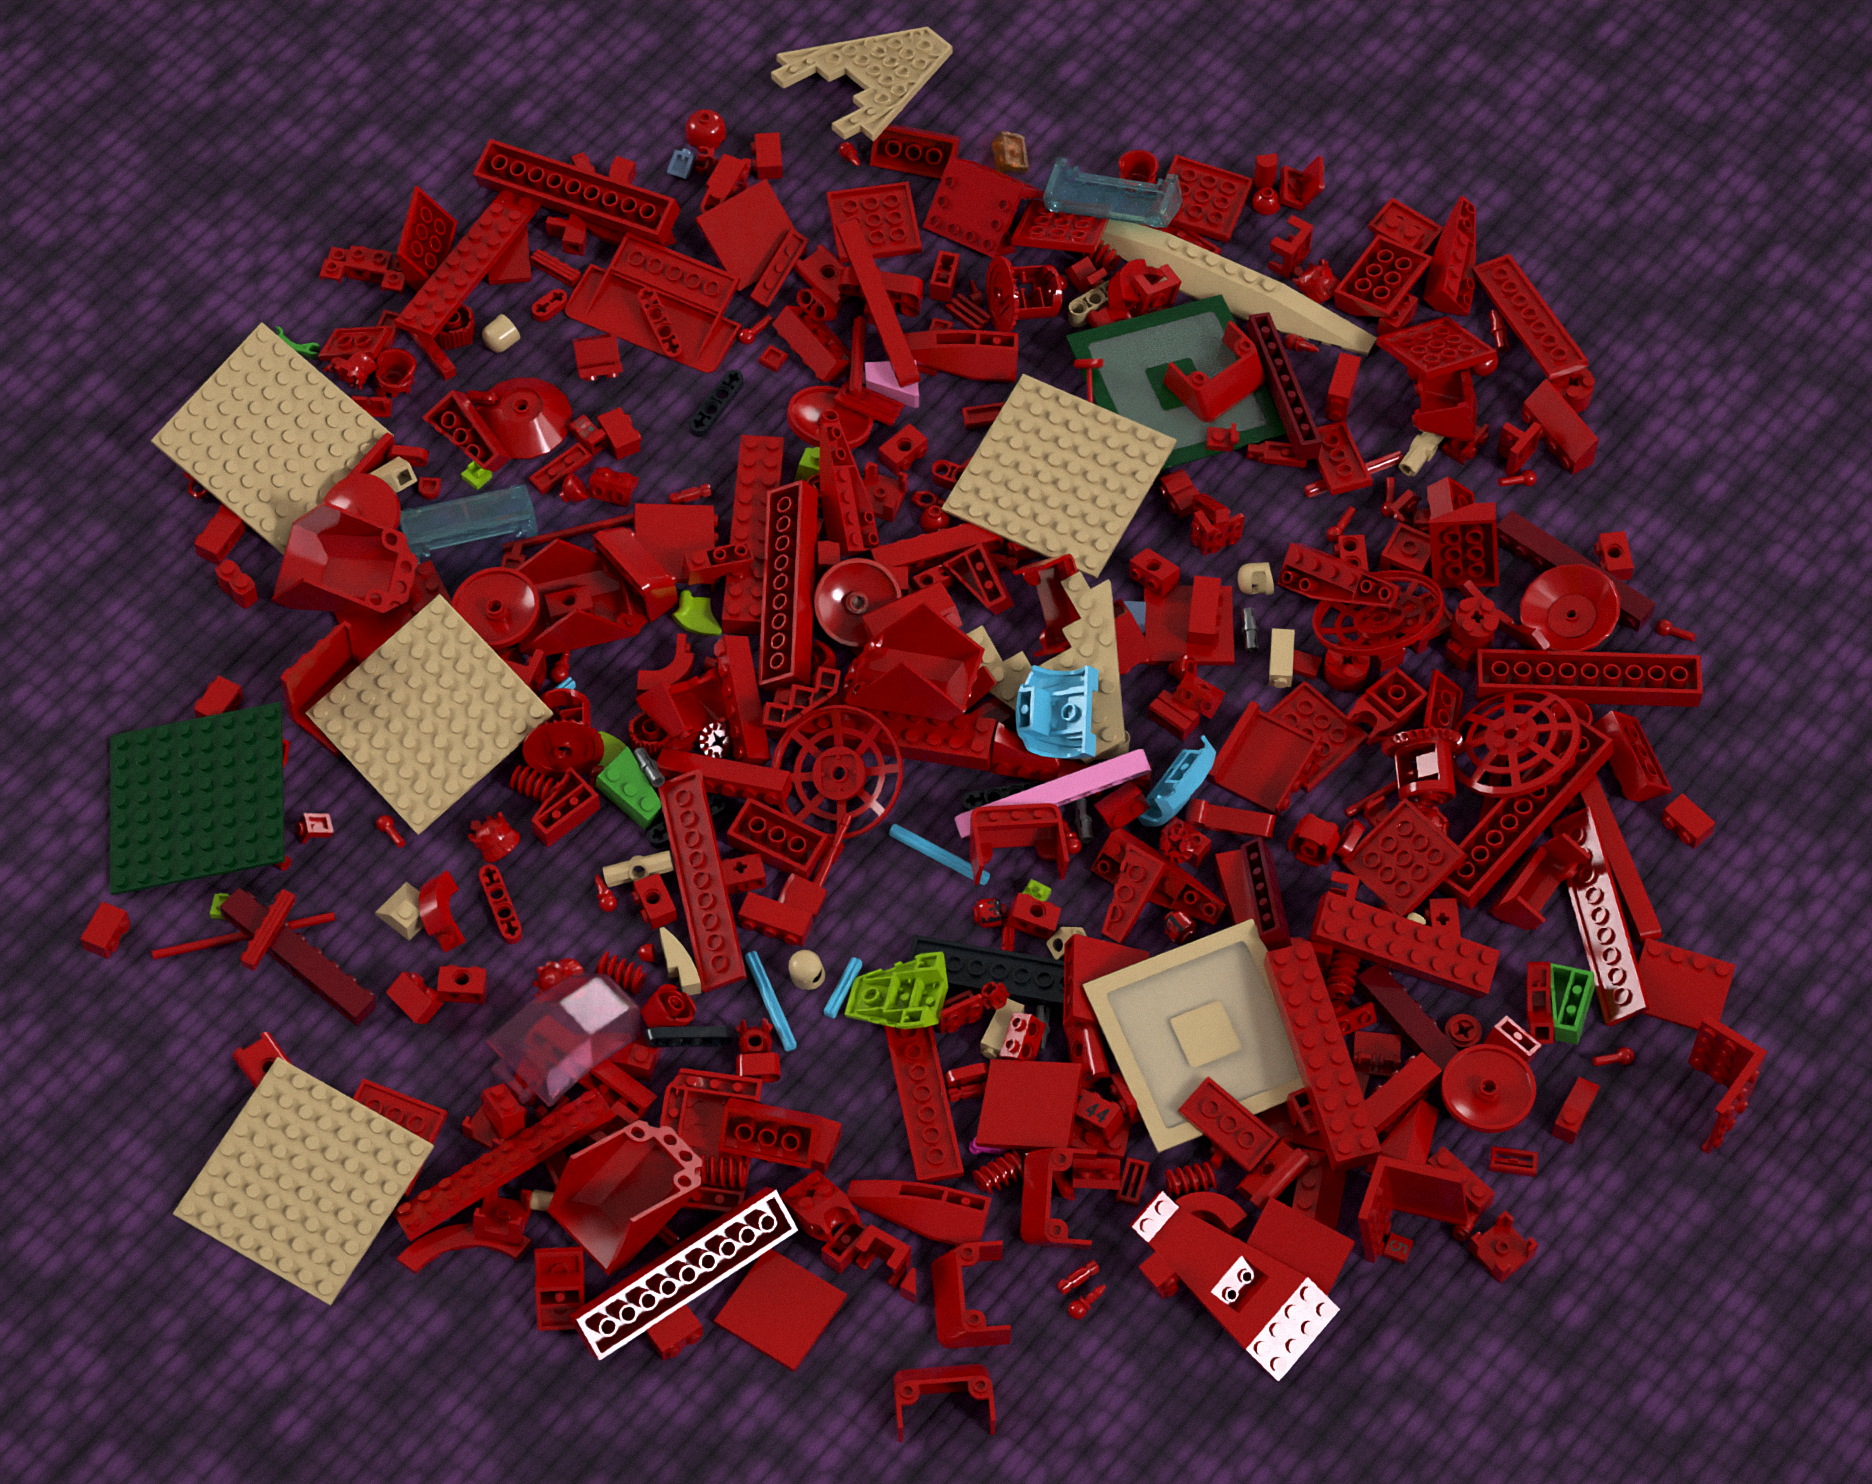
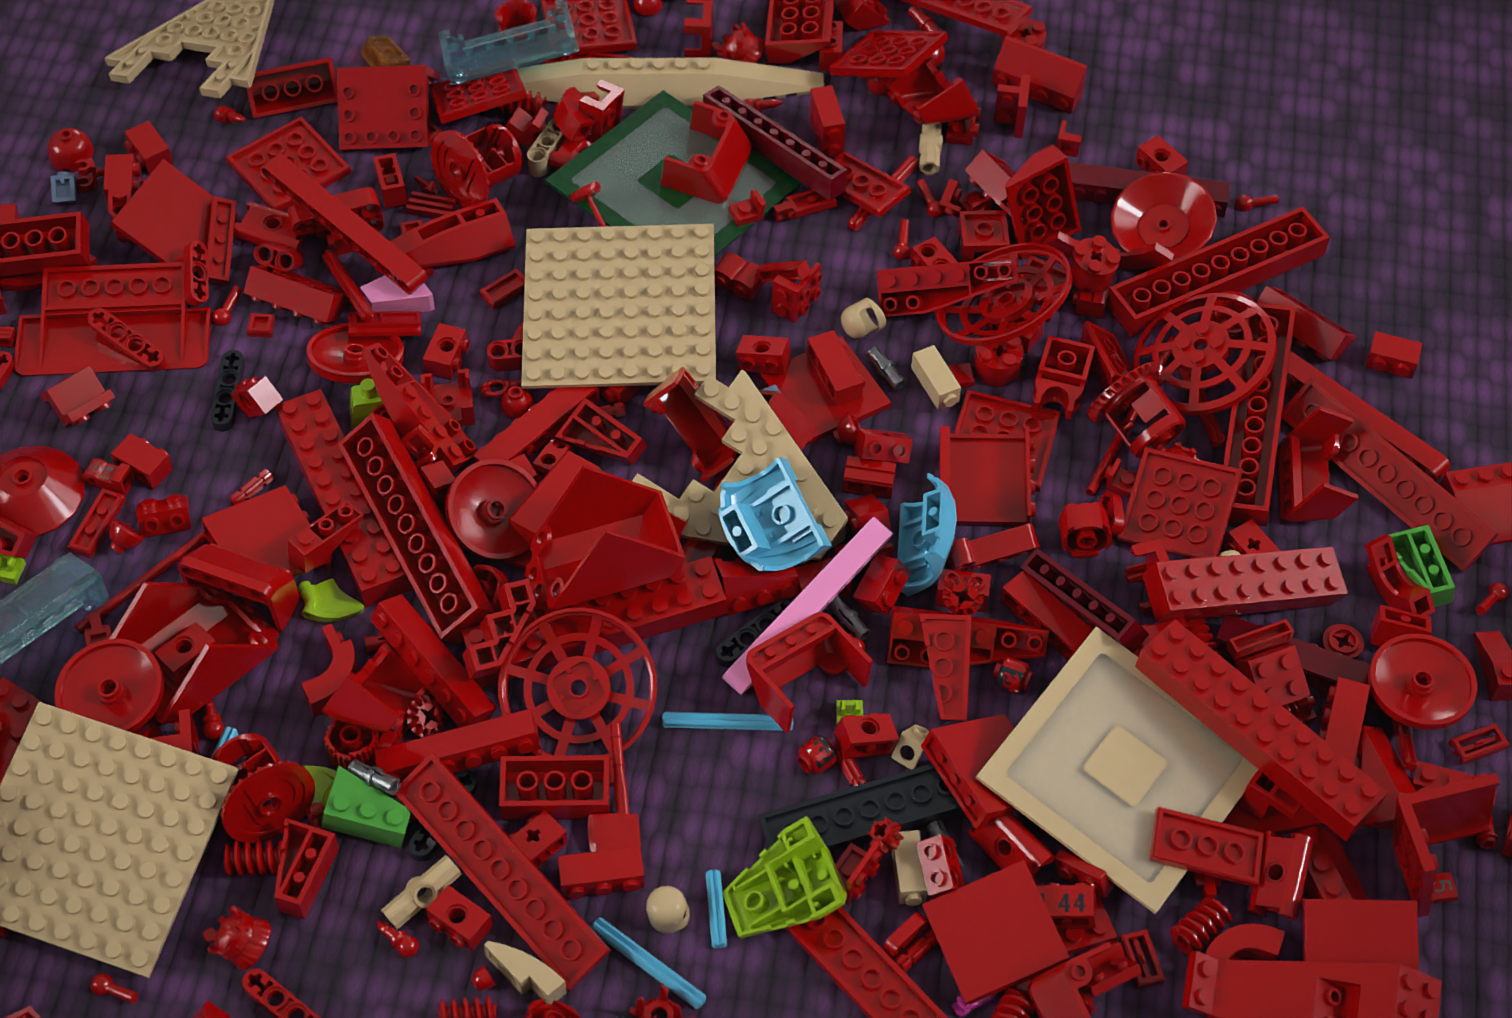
camera: 30 degrees left, 5 degrees down
red bar [1498,470,1537,487] -> none
none -> red beam [183,240,209,307]
none -> brick [231,376,283,418]
none -> red bracket [400,423,440,469]
none -> red brick [844,494,892,533]
none -> red panel [1057,120,1082,158]
none -> red piece [1226,619,1294,661]
none -> red brick [1235,645,1311,706]
none -> red axle [1391,718,1418,772]

